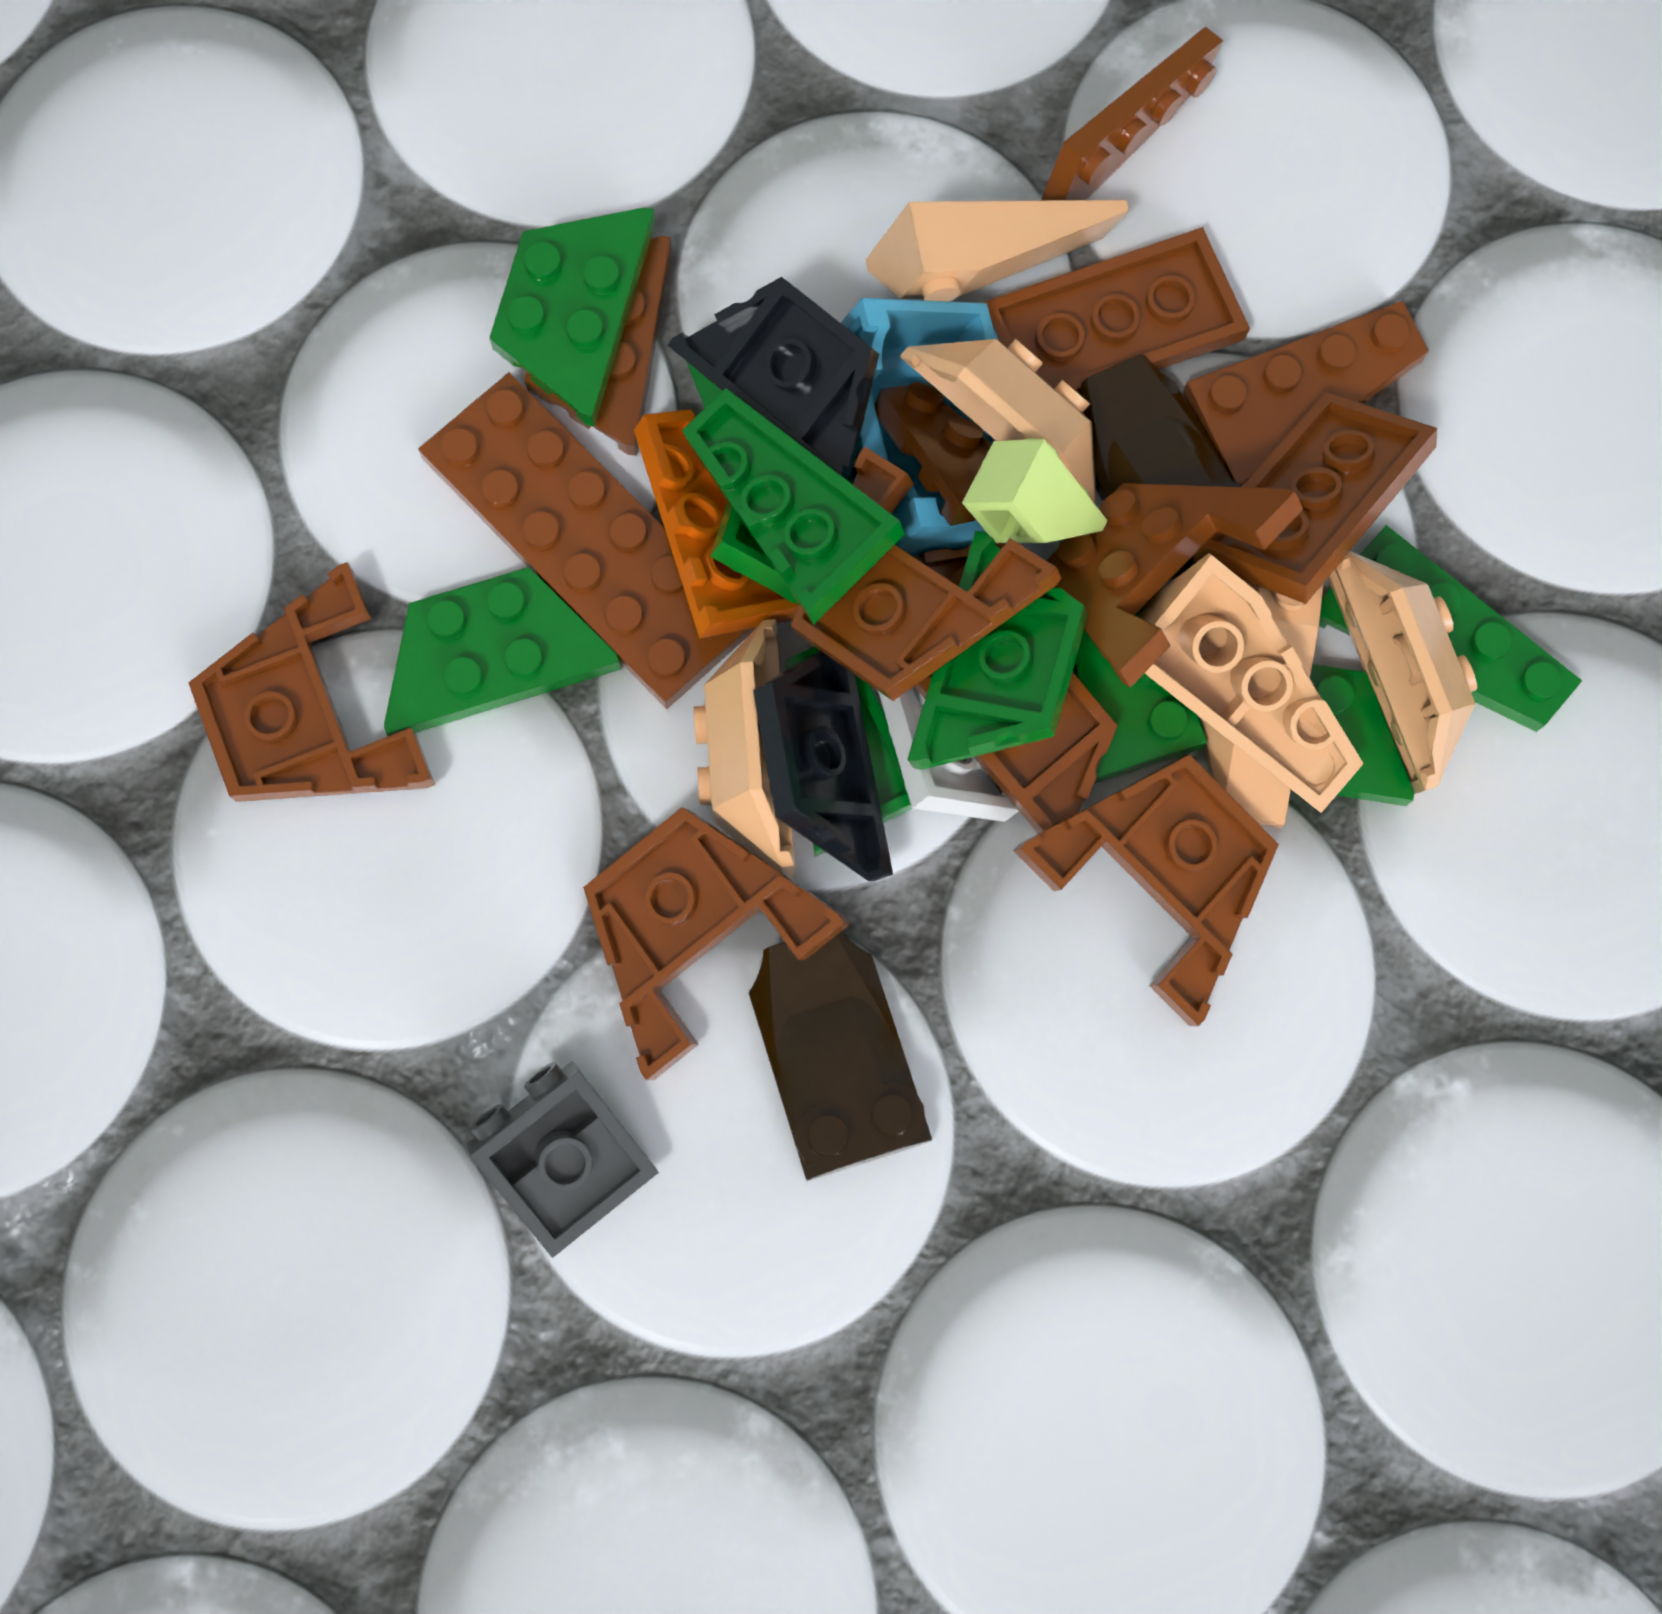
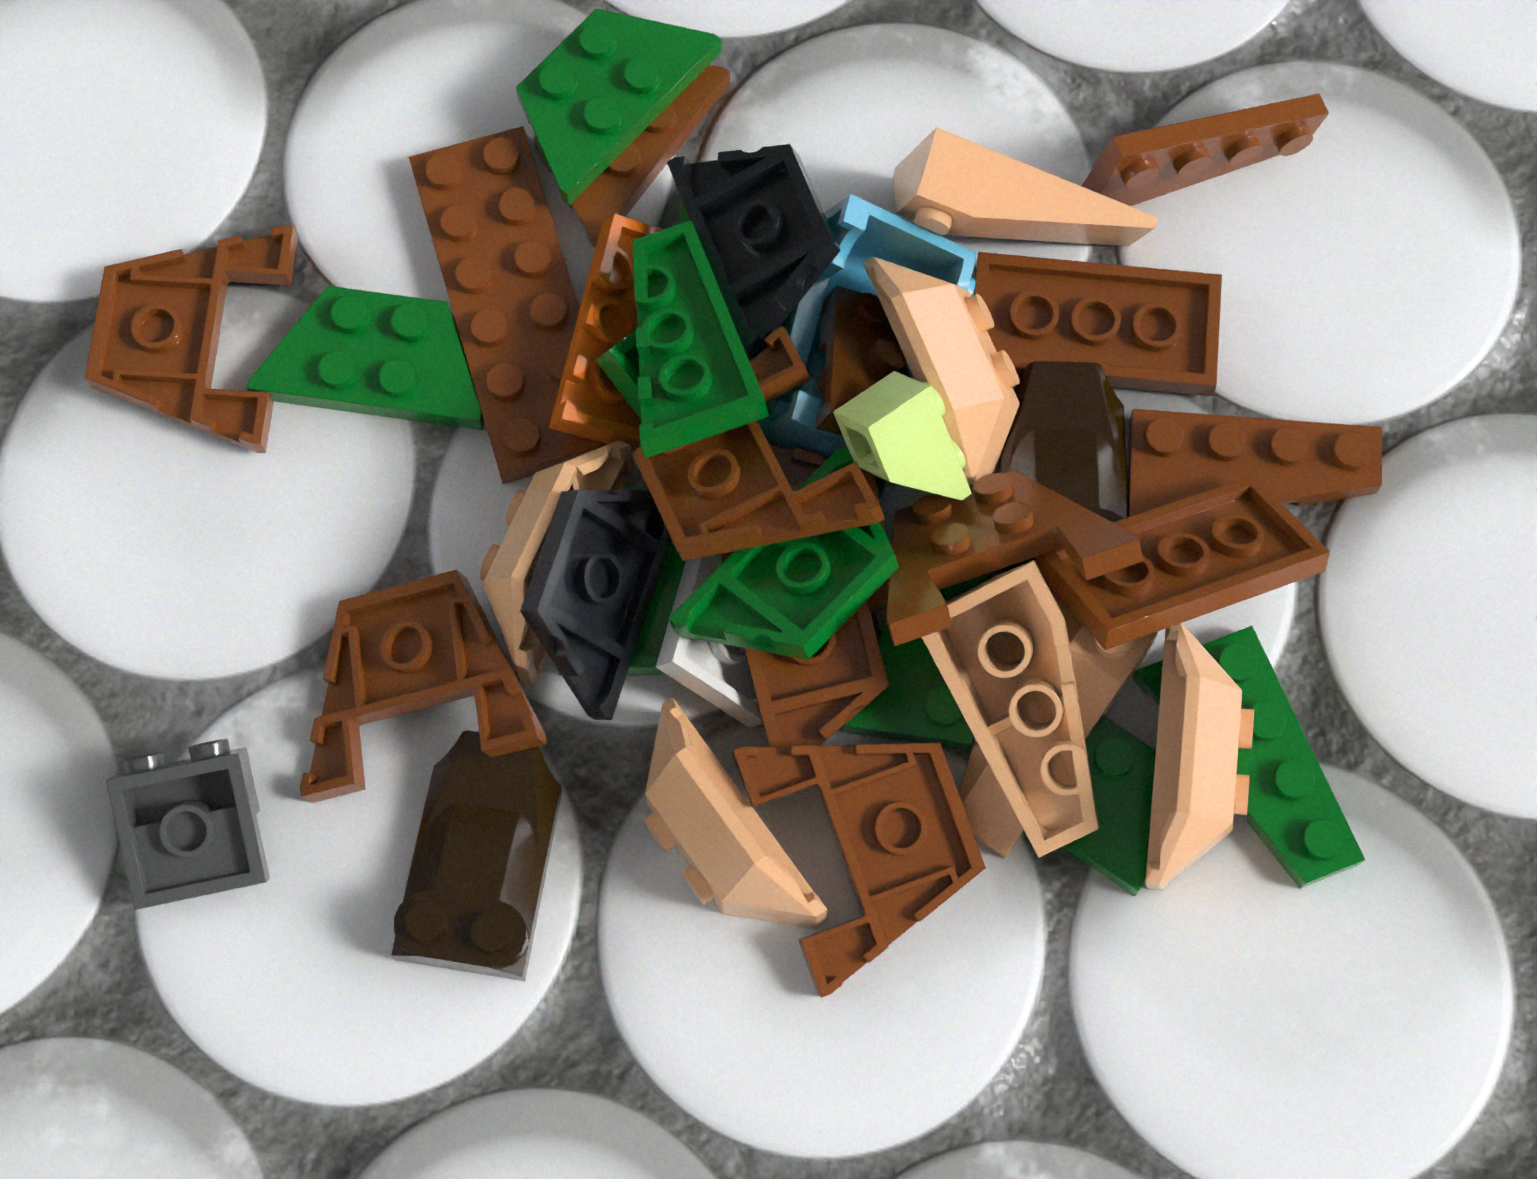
camera: 30 degrees right, 5 degrees down
none -> light nougat wedge [643,697,827,929]

